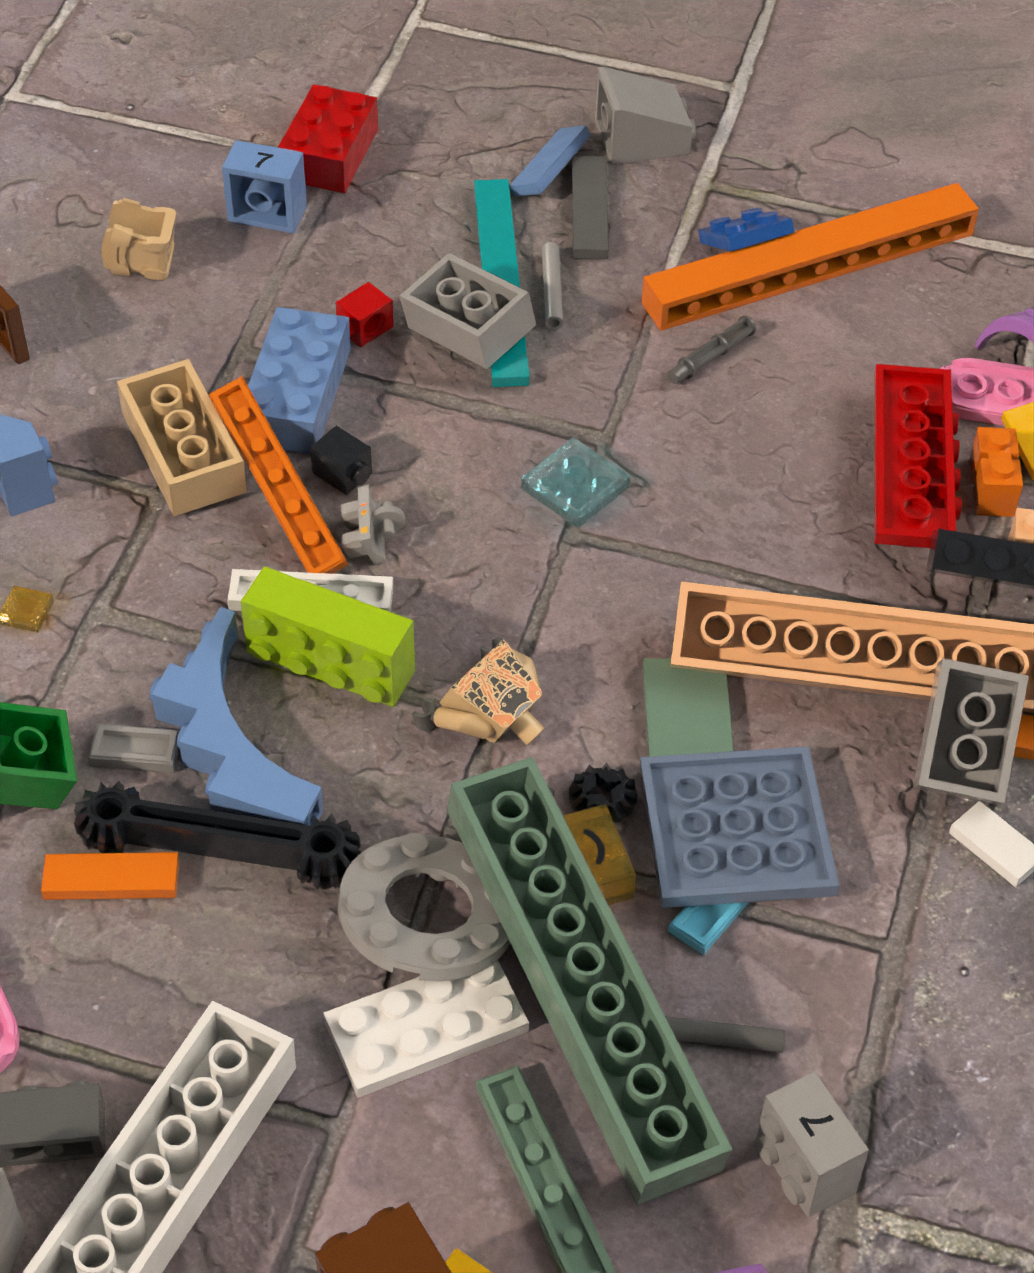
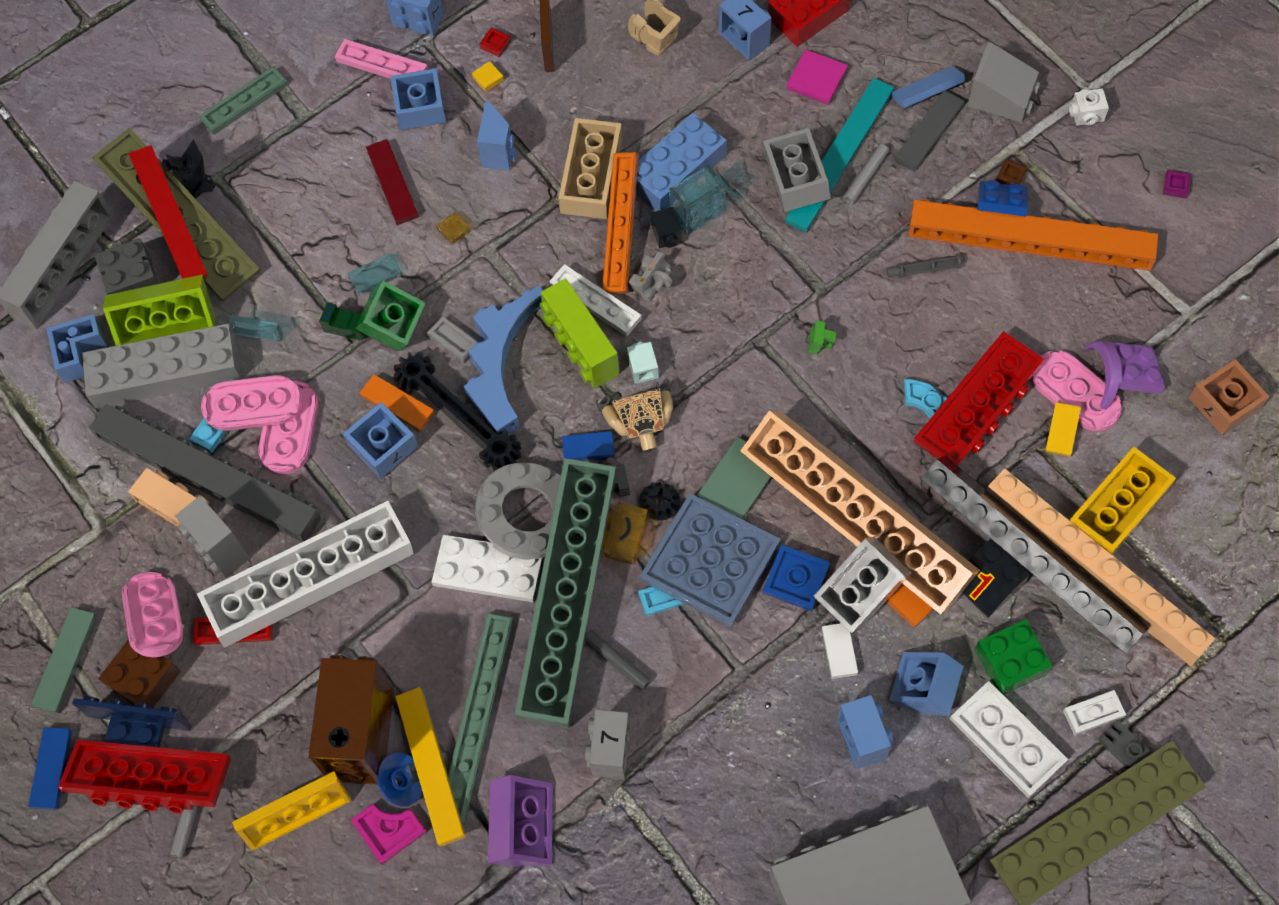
camera: 40 degrees right, 15 degrees up
red brick [335,282,394,347] -> none
clear light blue plate [521,437,631,528] -> none
orange piece [970,427,1023,517] -> none
none -> medium blue brick [343,402,418,479]
none -> blue tile [562,431,615,461]
none -> light aqua brick [627,342,659,384]
none -> clear light blue brick [669,165,726,234]
none -> blue plate [763,544,830,612]
none -> dark pink tile [786,49,848,105]
none -> bright green tile [808,320,836,354]
none -> medium azure tile [903,379,947,418]
none -> reddish brown tile [996,159,1028,185]
none -> white brick [1069,89,1109,126]
none -> magenta tile [1162,170,1191,198]

